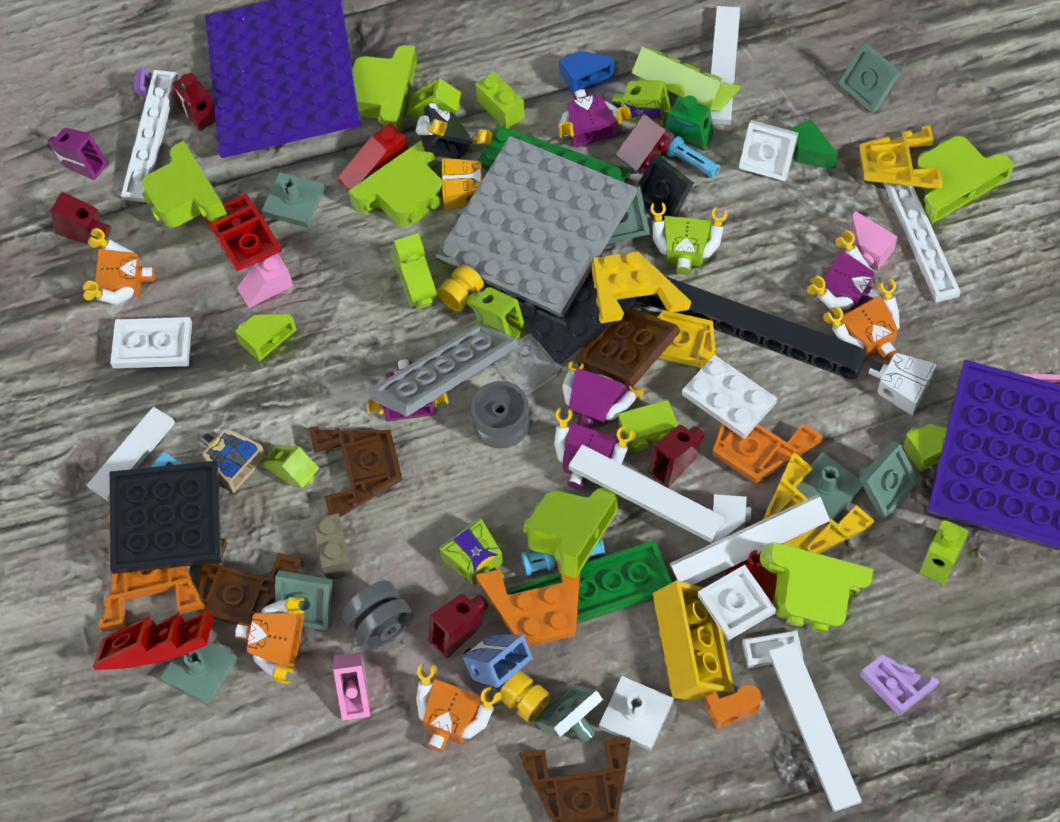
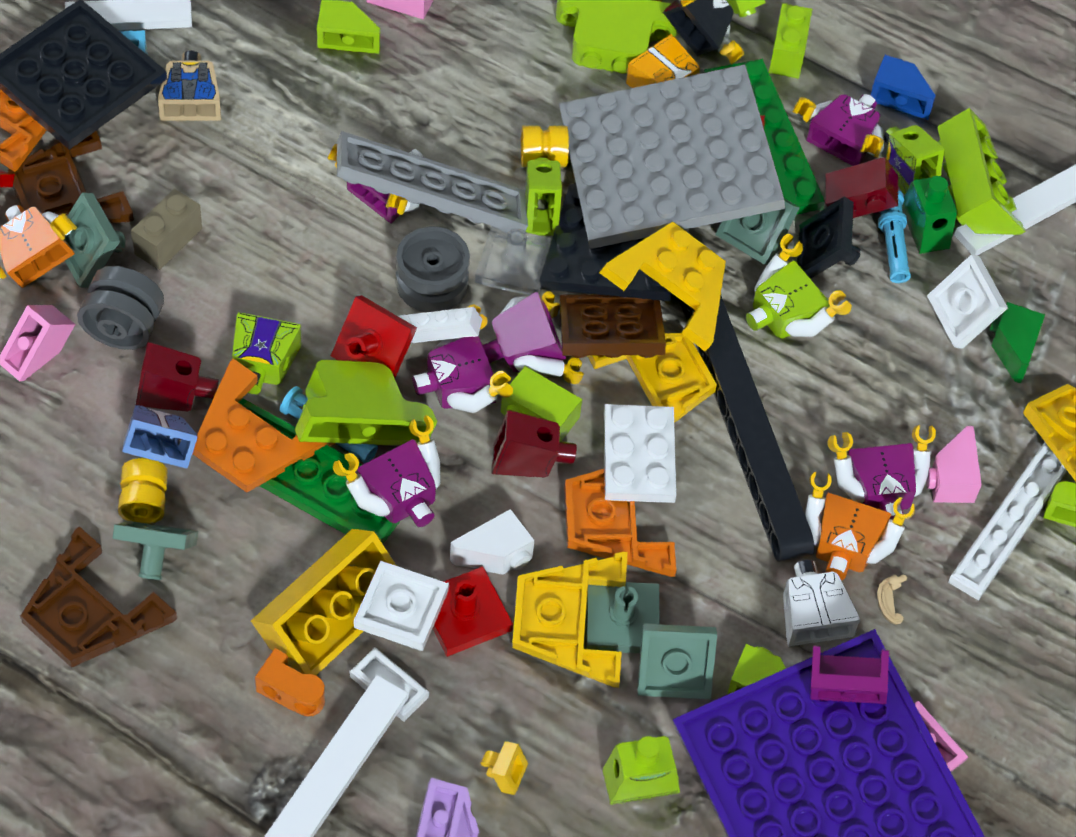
camera: 40 degrees right, 5 degrees down
lime slope [260,444,320,488] -> none
reddish brown wing [309,427,403,517] -> none
lime brick [390,233,437,310] -> none
torso [416,663,502,752] -> none
white tile [569,445,724,543] -> none
white tile [599,676,674,751] -> none
white tile [669,494,830,585] -> none
lime brick [760,542,873,633] -> none
none -> red tile [330,295,417,378]
none -> torso [333,415,440,527]
none -> white piece [398,307,482,343]
none -> yellow tile [480,741,528,795]
none -> magenta panel [811,646,889,704]
none -> tan piece [877,575,907,625]

